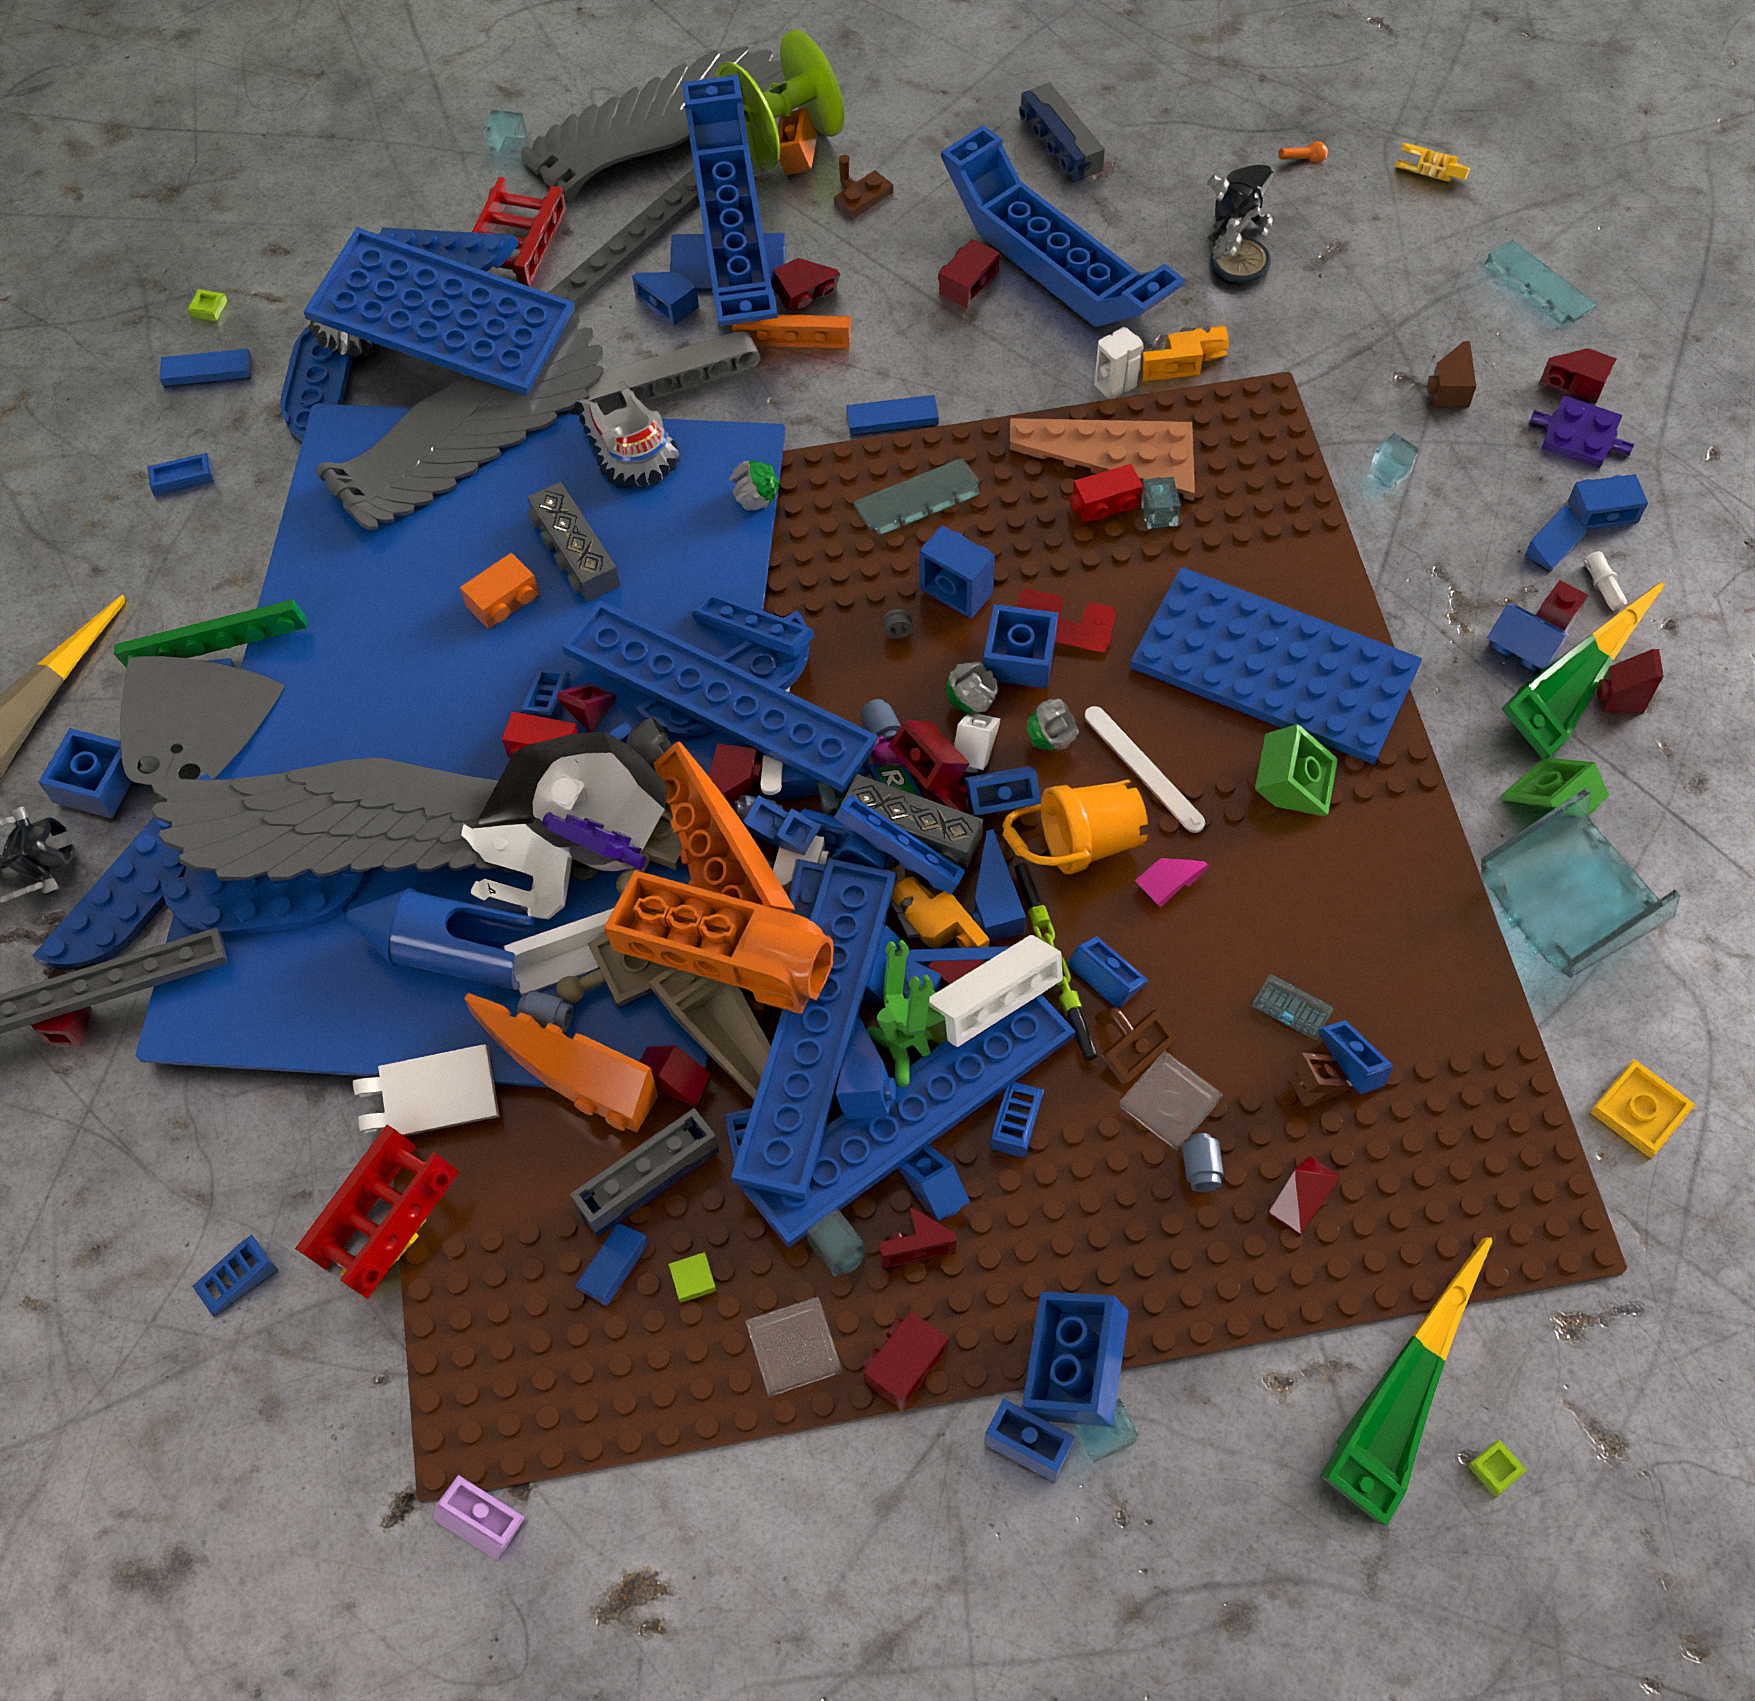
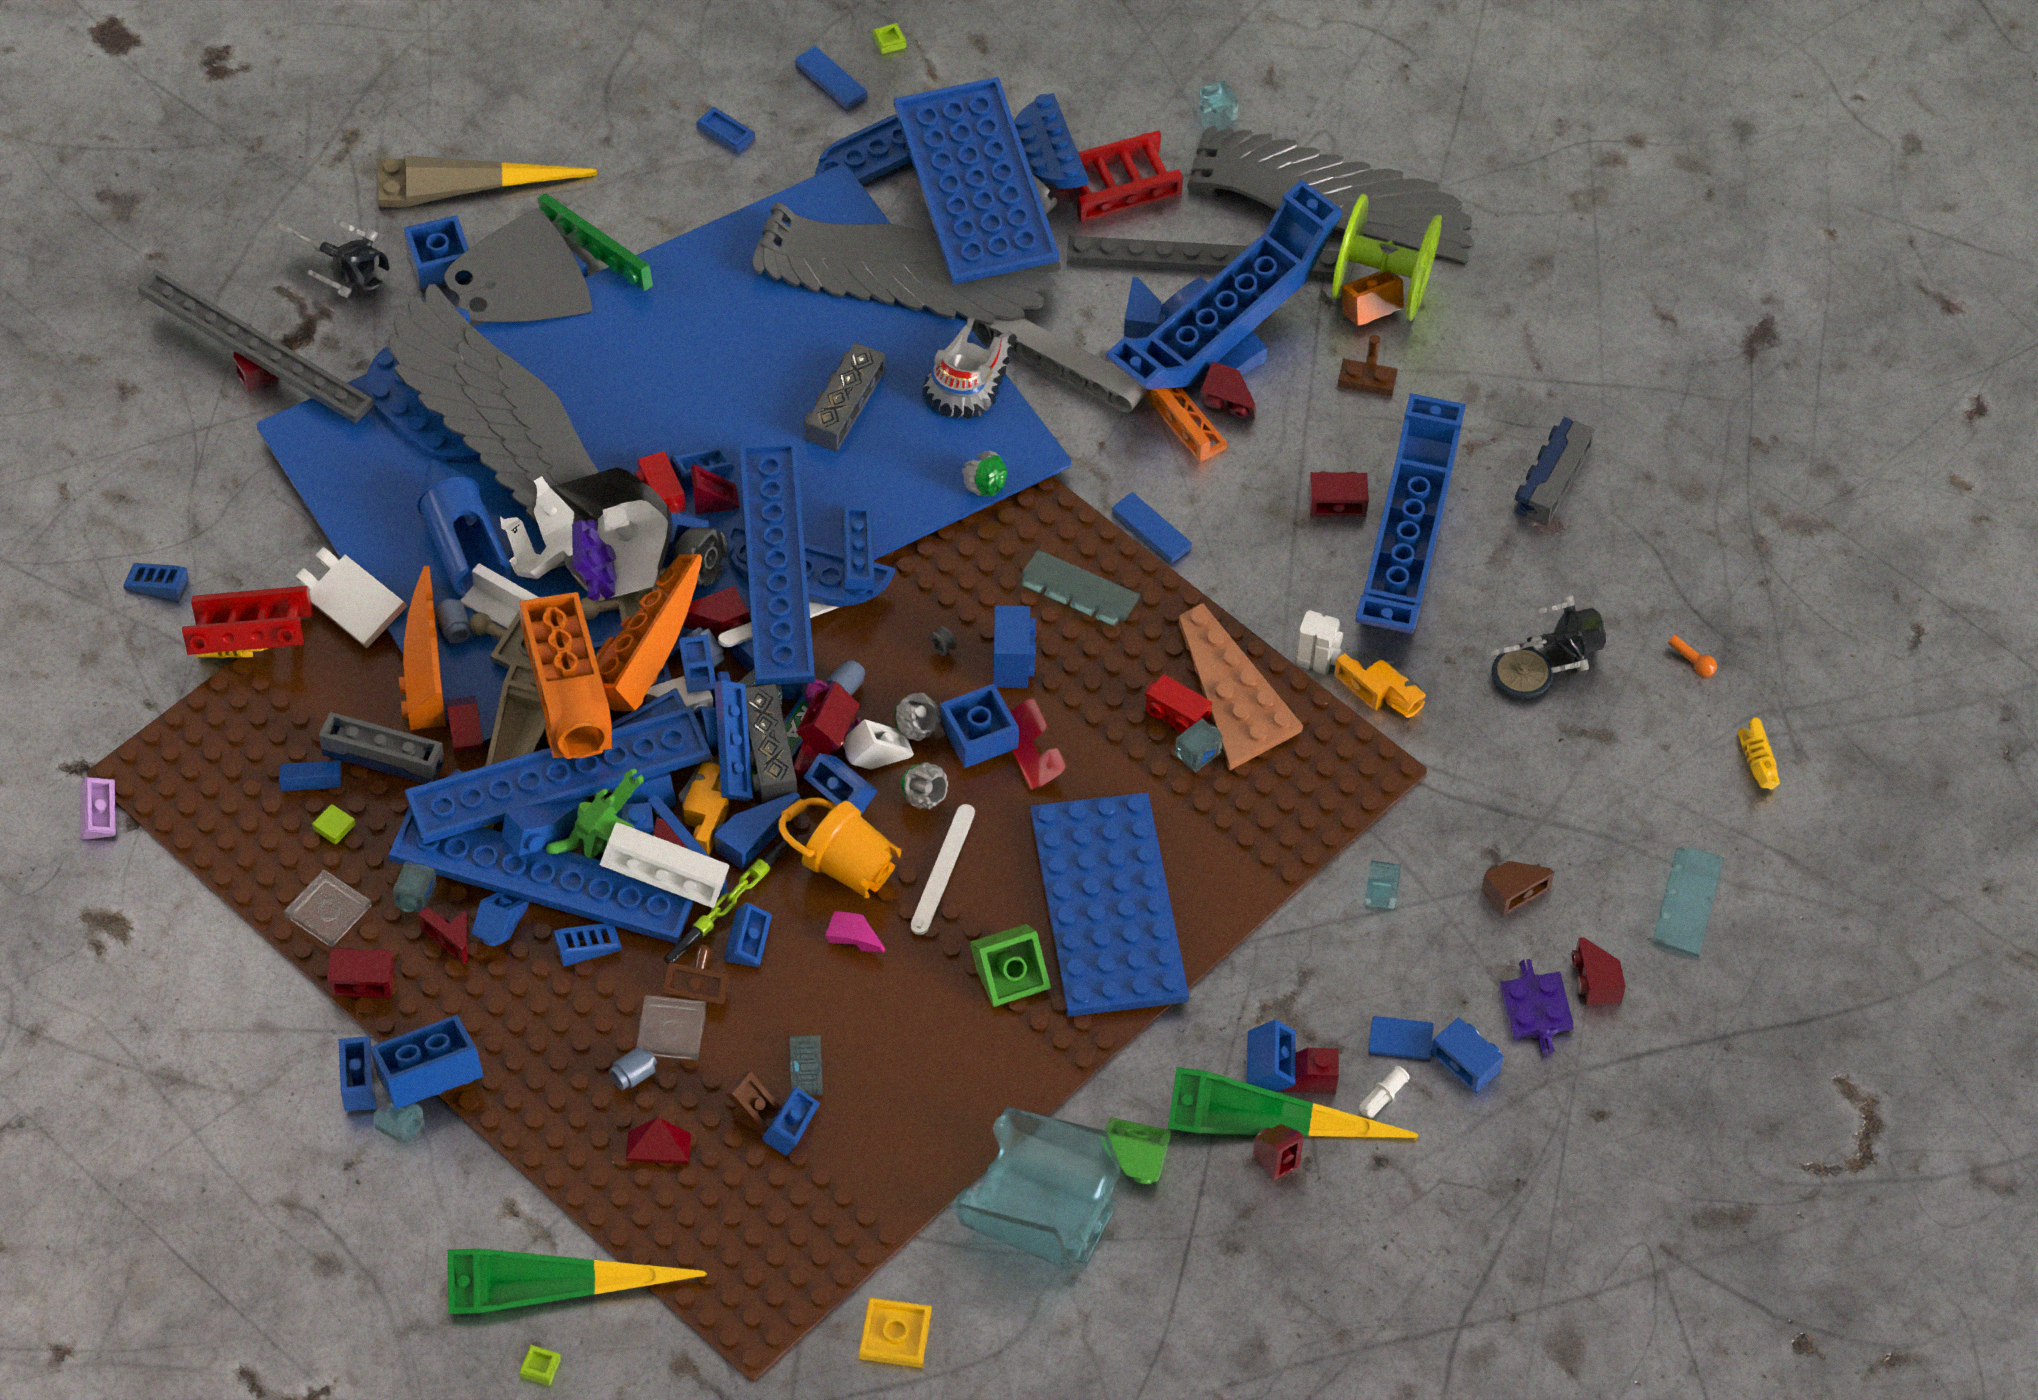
camera: 50 degrees right, 5 degrees down
blue plate [32,817,187,970] -> none
orange brick [460,553,539,629] -> none

